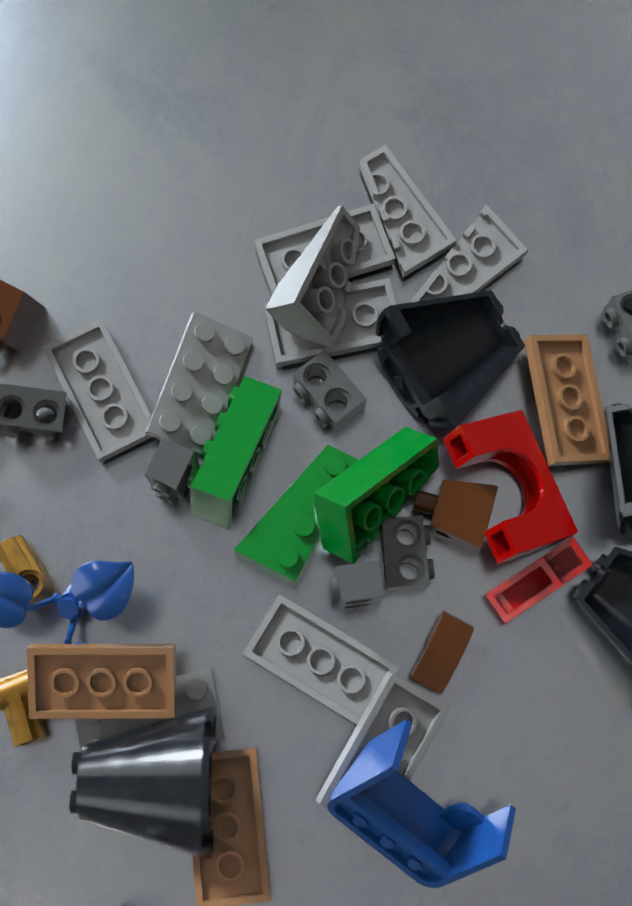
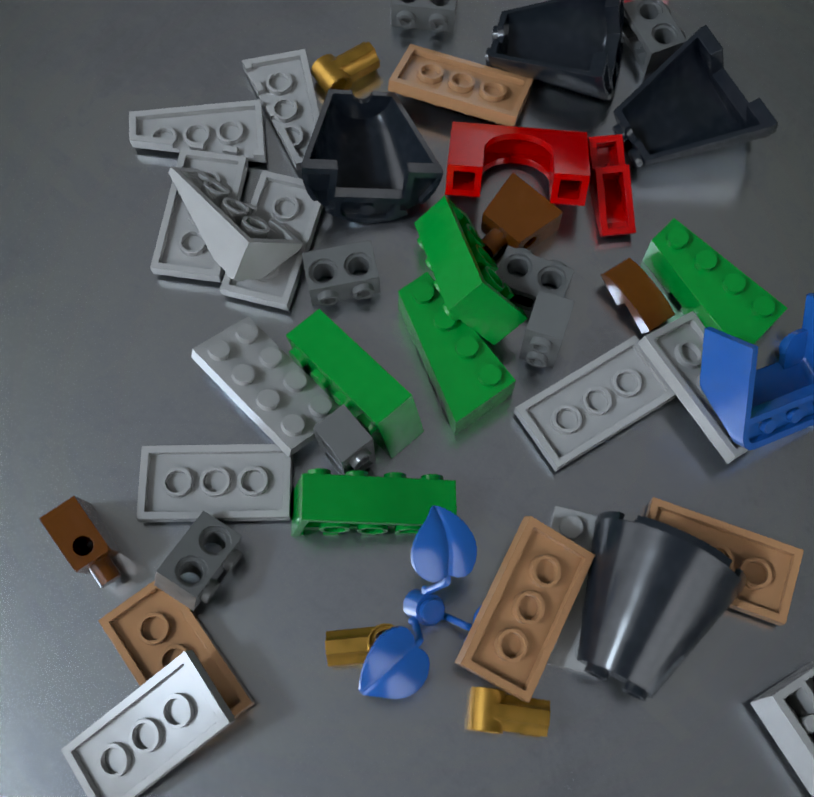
camera: 60 degrees left, 5 degrees down
none -> green wedge [291,468,457,537]
none -> pearl gold piece [311,41,380,94]
none -> green wedge [643,218,788,345]

